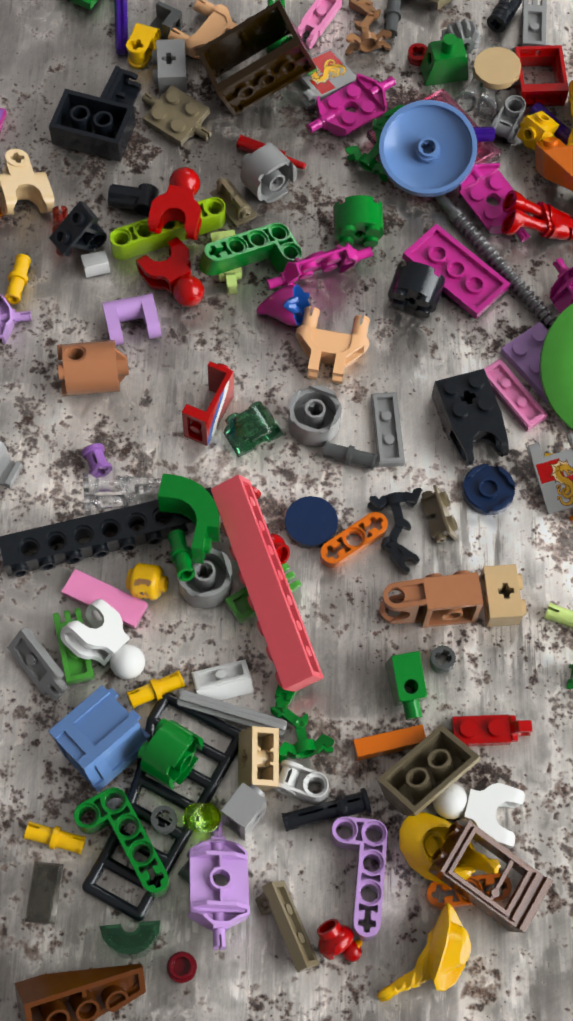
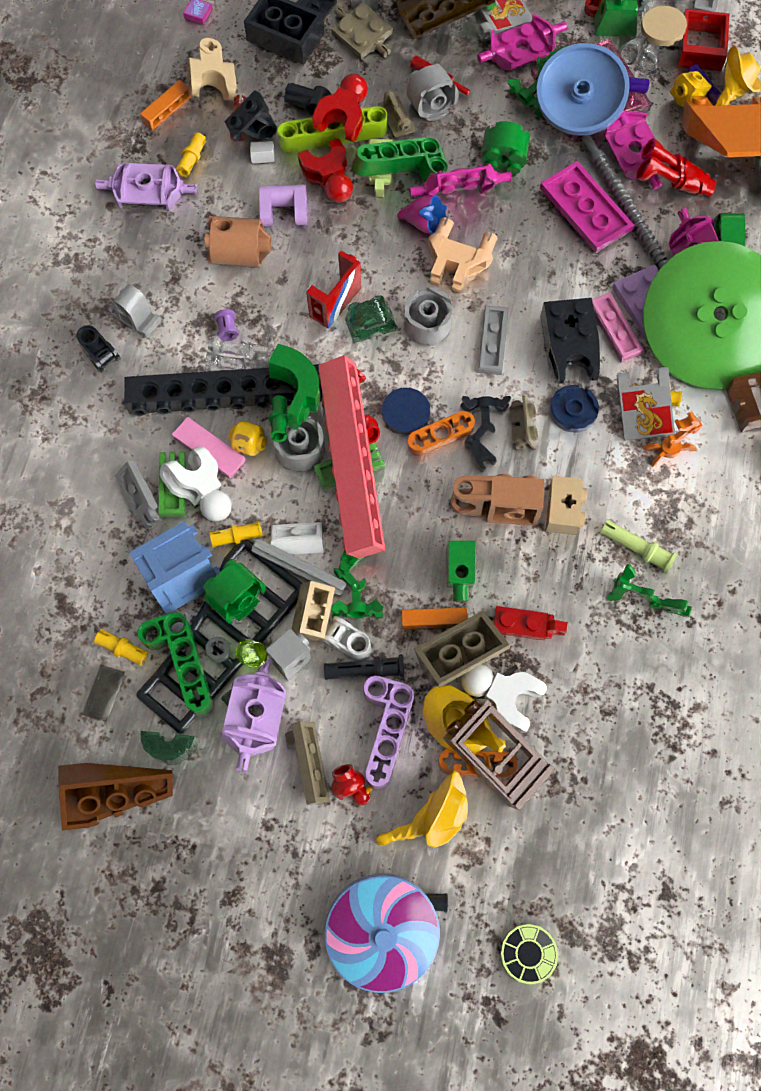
camera: 15 degrees right, 5 degrees up
dark red plate [167,951,197,983] -> none
dark grey pin [322,441,378,470] -> none
black brick [388,262,445,318] -> none
dark grey bush [429,645,456,674] -> none
light grey piece [491,95,526,143] -> none

